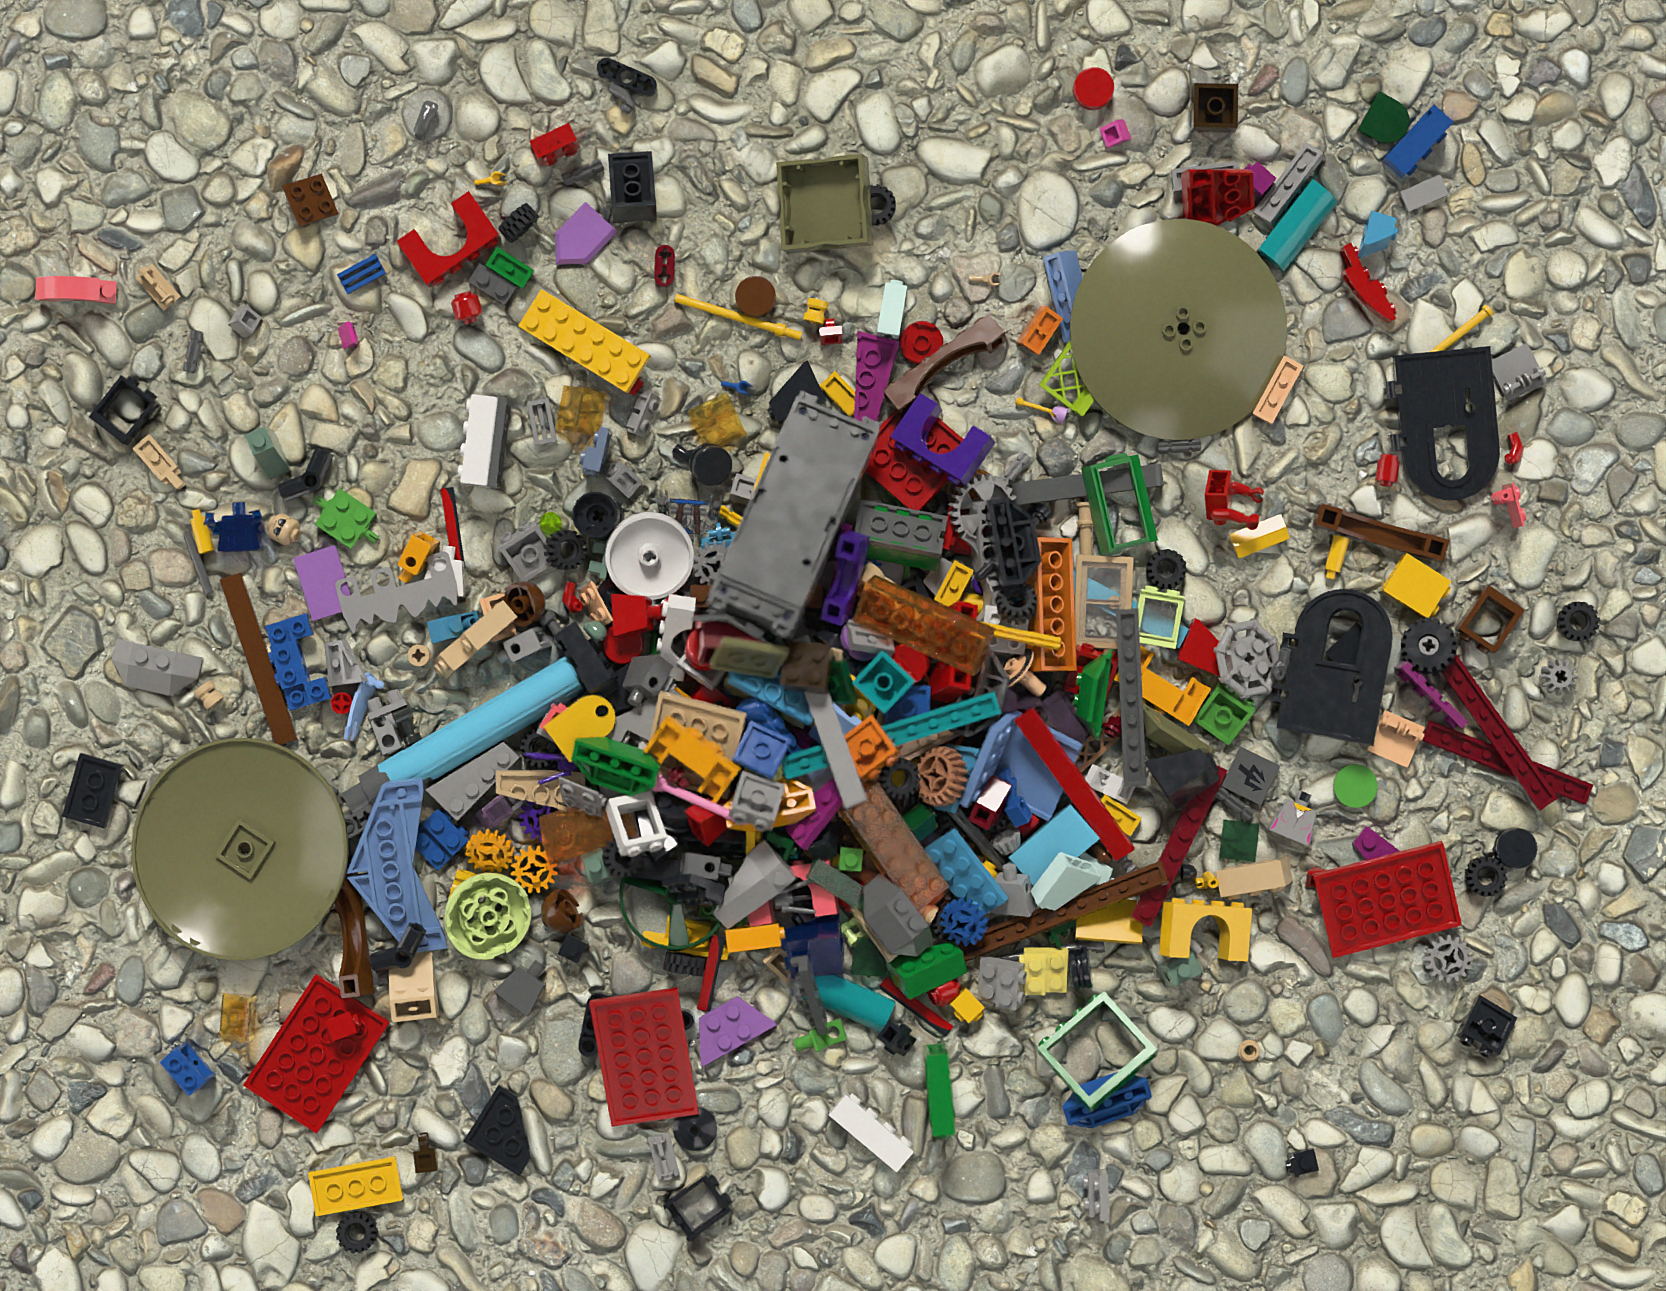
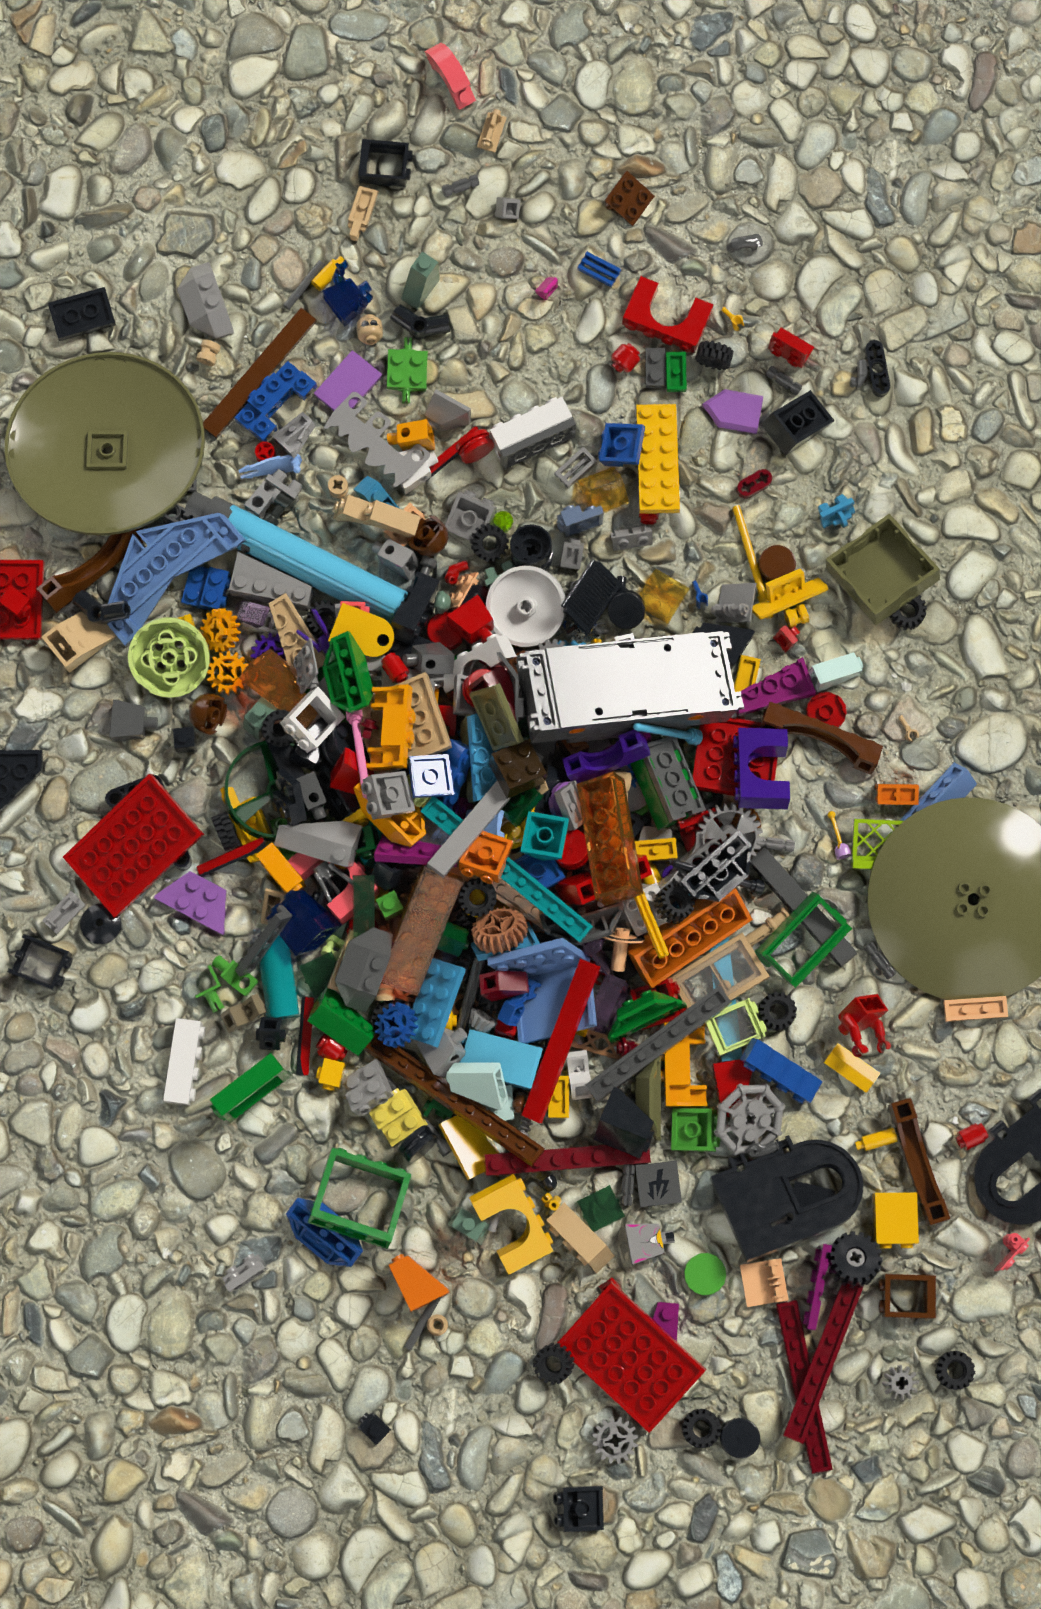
camera: 60 degrees right, 10 degrees down
none -> bright green bracket [195,964,224,1013]
none -> dark tan brick [220,993,266,1033]
none -> red brick [381,652,410,684]
none -> orange slope [389,1254,451,1312]
none -> dark grey bar [404,1297,442,1351]
none -> light grey slope [424,389,471,431]
none -> red head [456,429,494,464]
none -> black tyre [533,1343,574,1385]
none -> black window [561,559,622,636]
none -> blue plate [598,423,645,467]
none -> medium azure piece [633,722,703,745]
none -> light grey hinge [711,583,757,623]
none -> blue brick [740,1038,823,1104]
none -> yellow bracket [752,569,829,620]
none -> dark azure hips [818,494,855,528]

